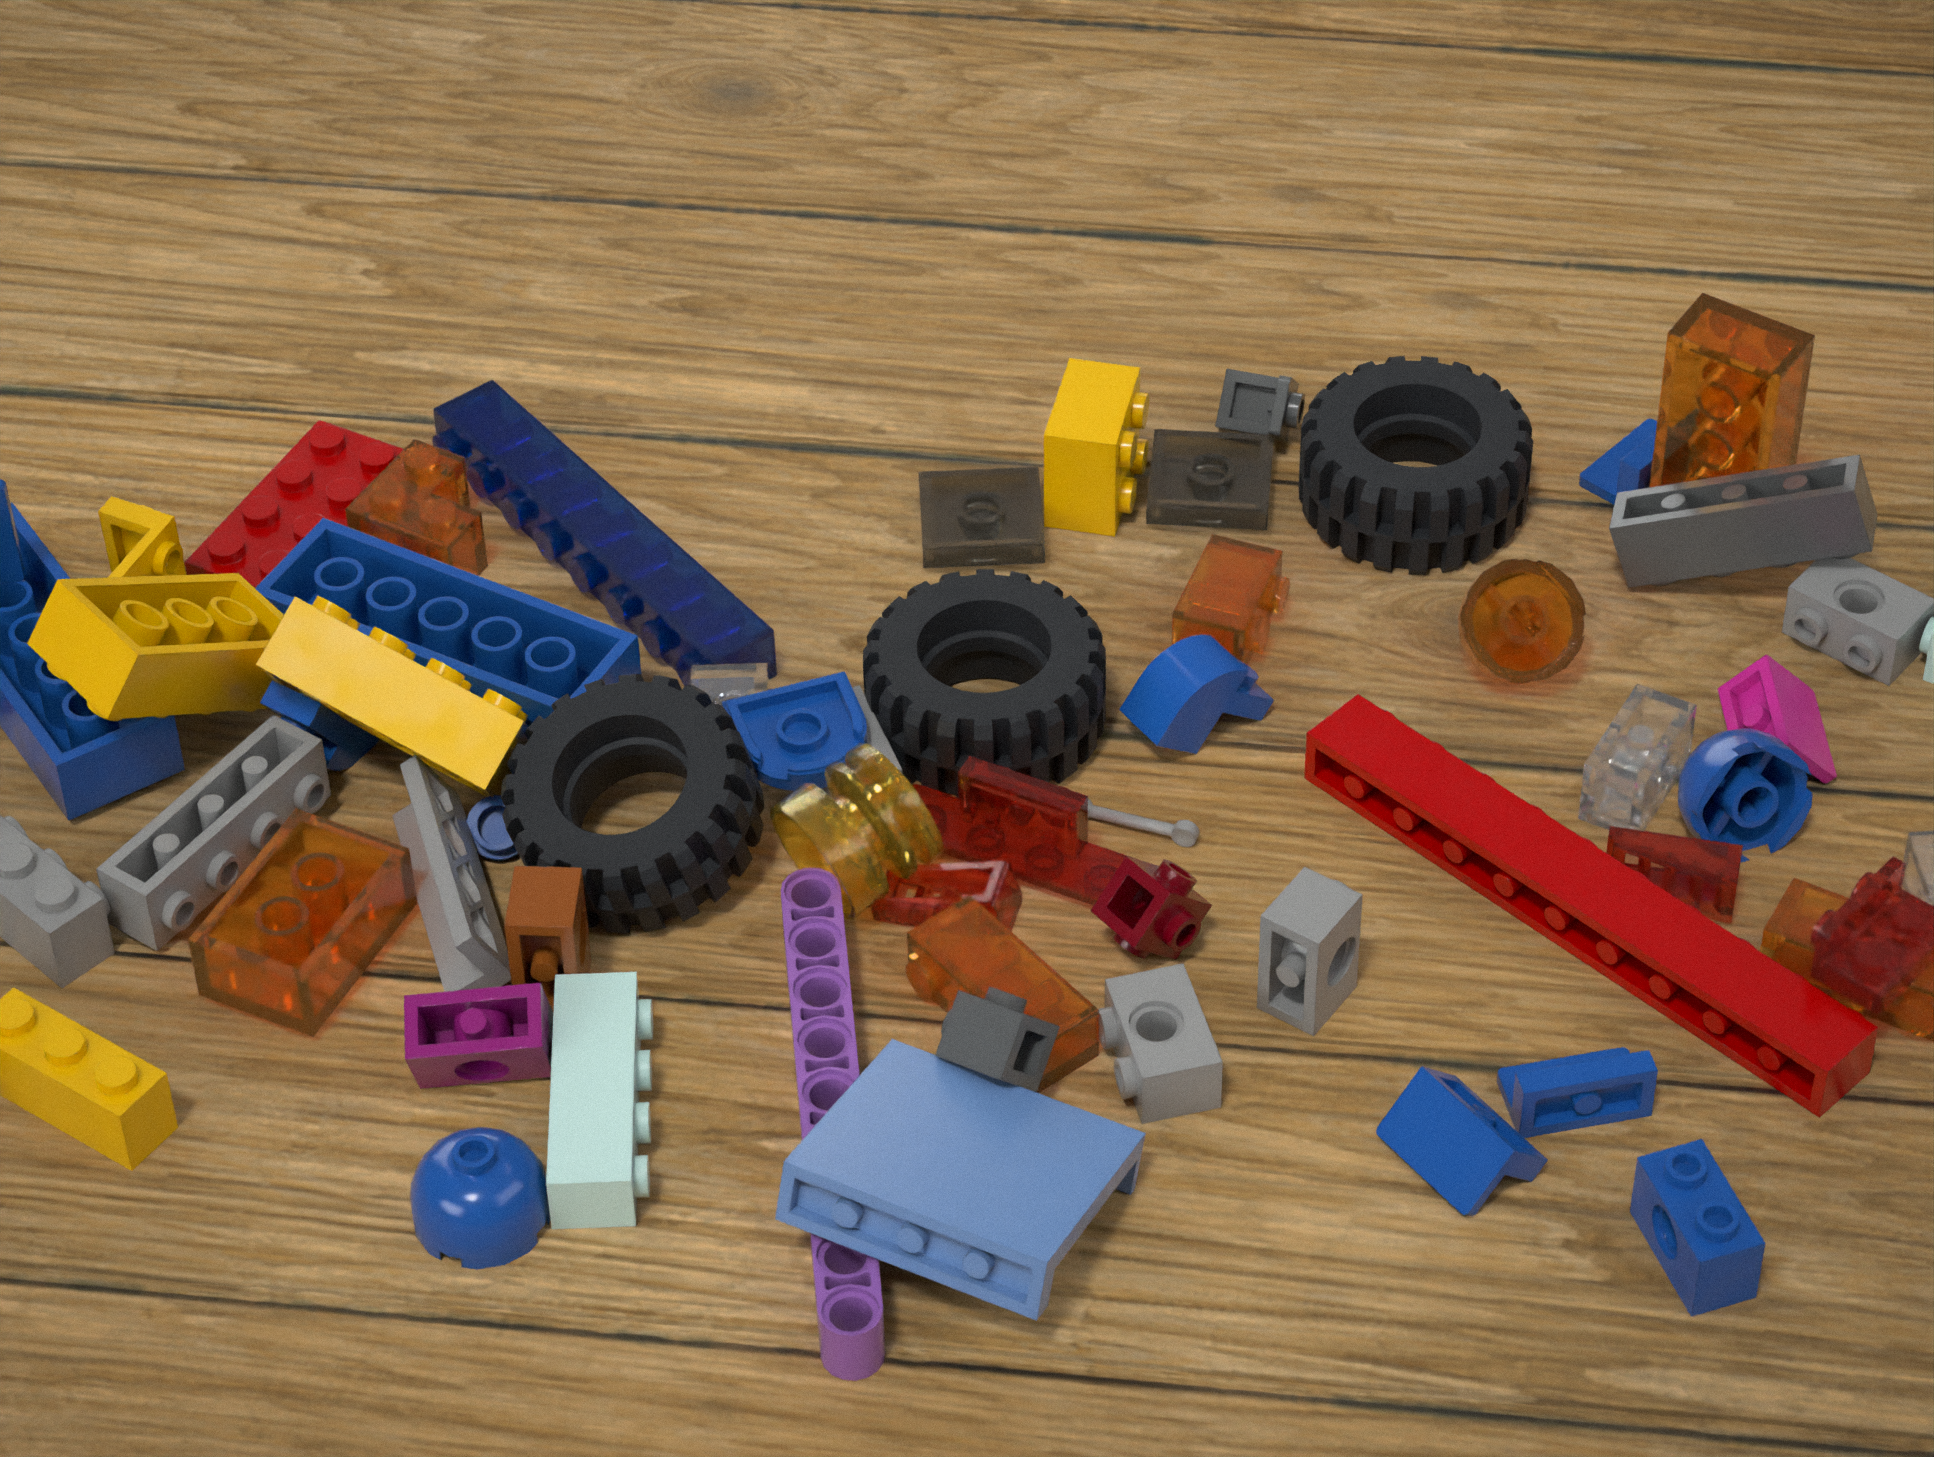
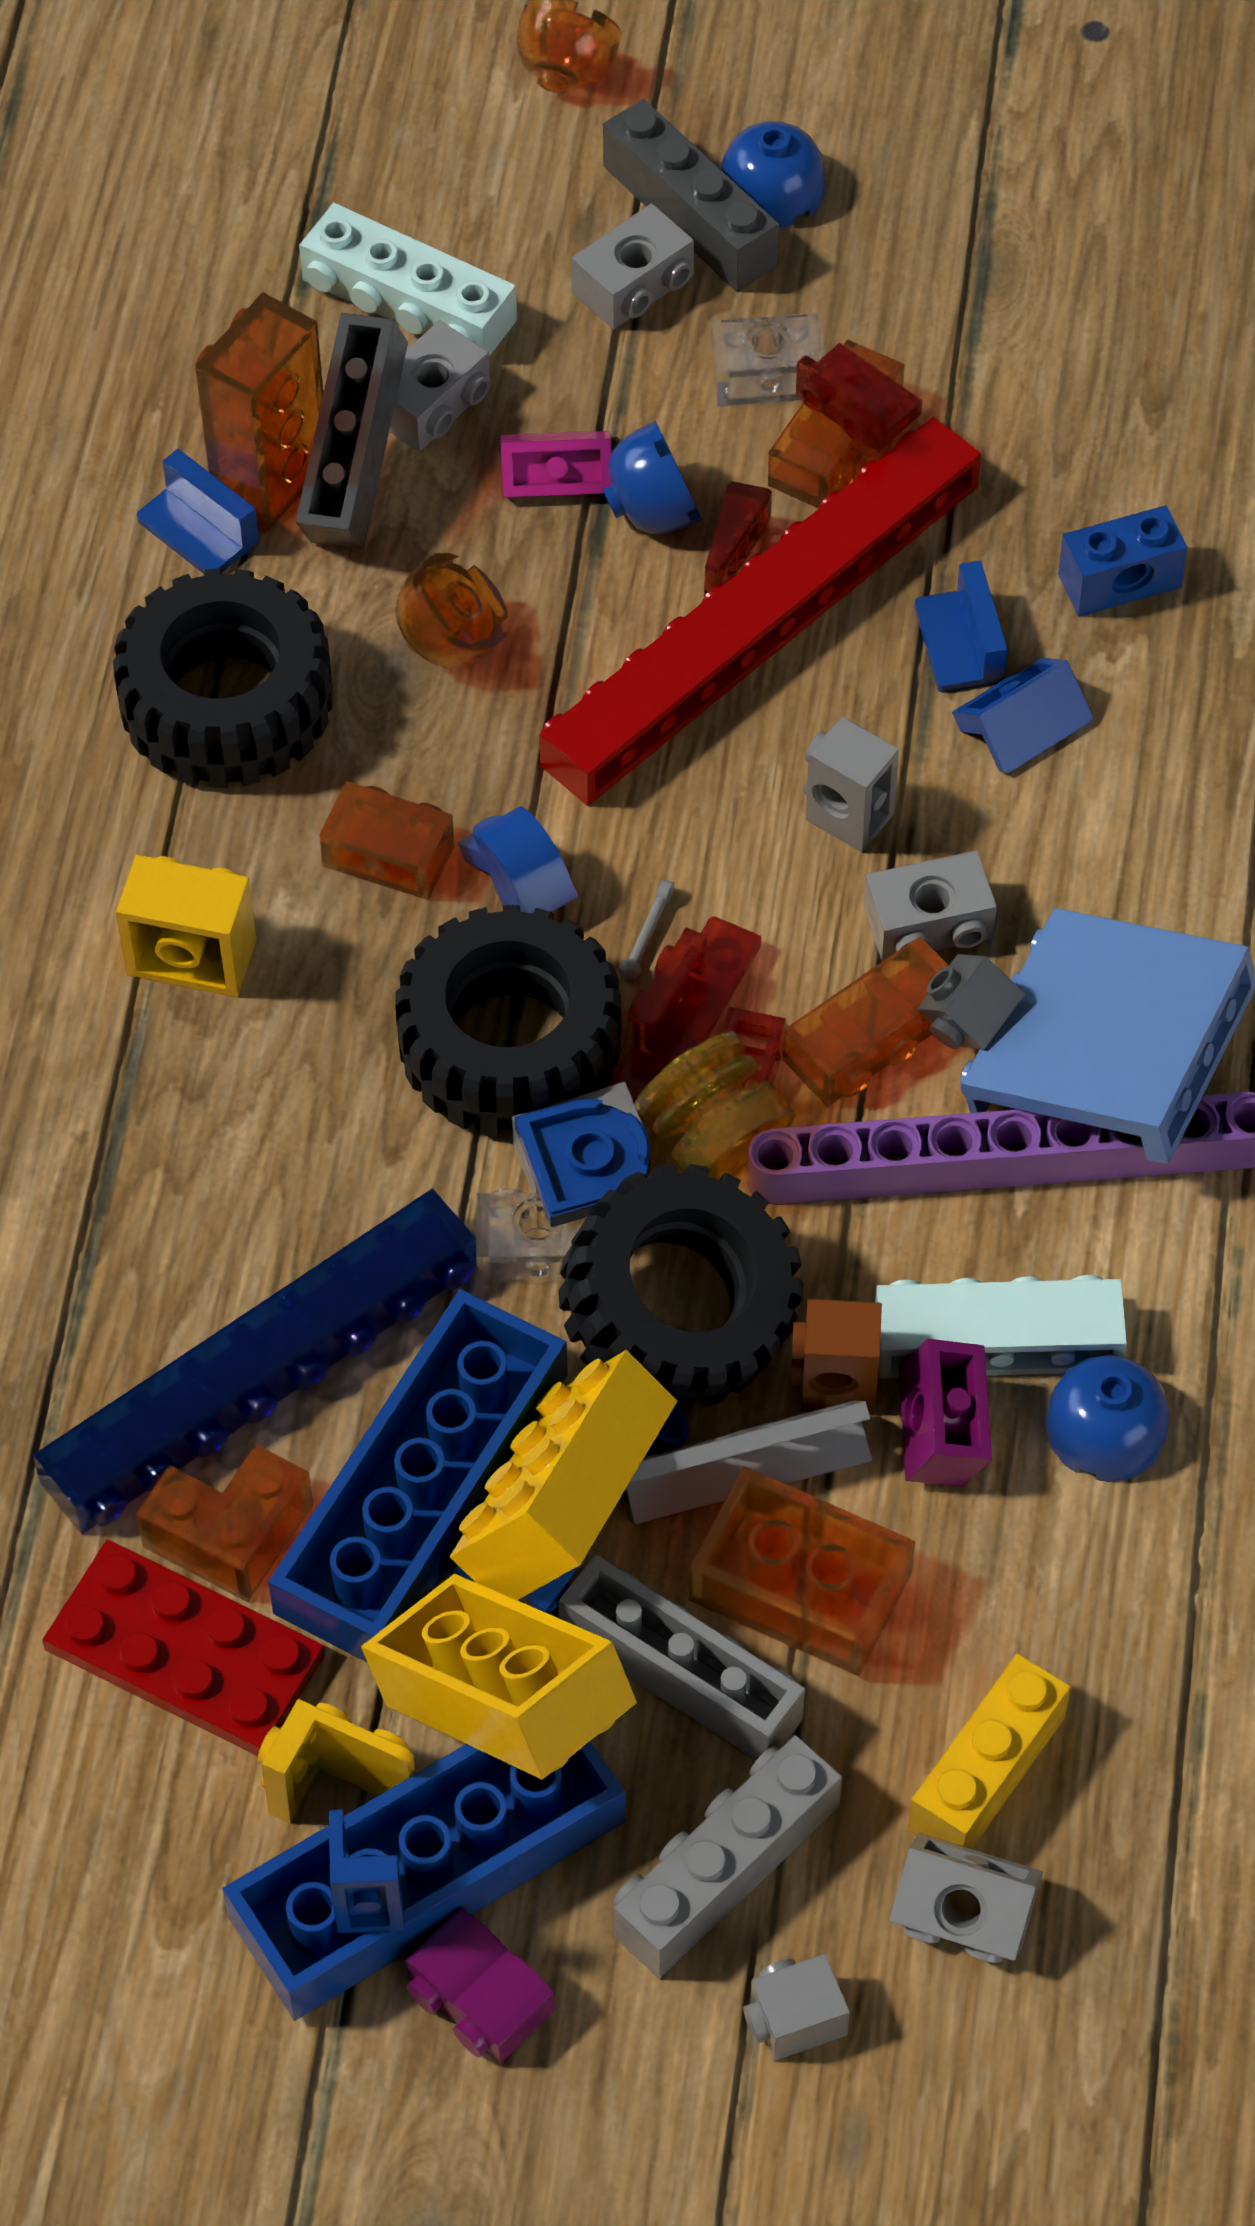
camera: 90 degrees left, 15 degrees up
clear smoke plate [918,467,1045,568] -> none
dark red brick [1091,856,1212,960] -> none
clear smoke plate [1146,429,1274,530] -> none
dark grey bracket [1215,369,1305,442] -> none
clear brick [1578,684,1697,841] -> none

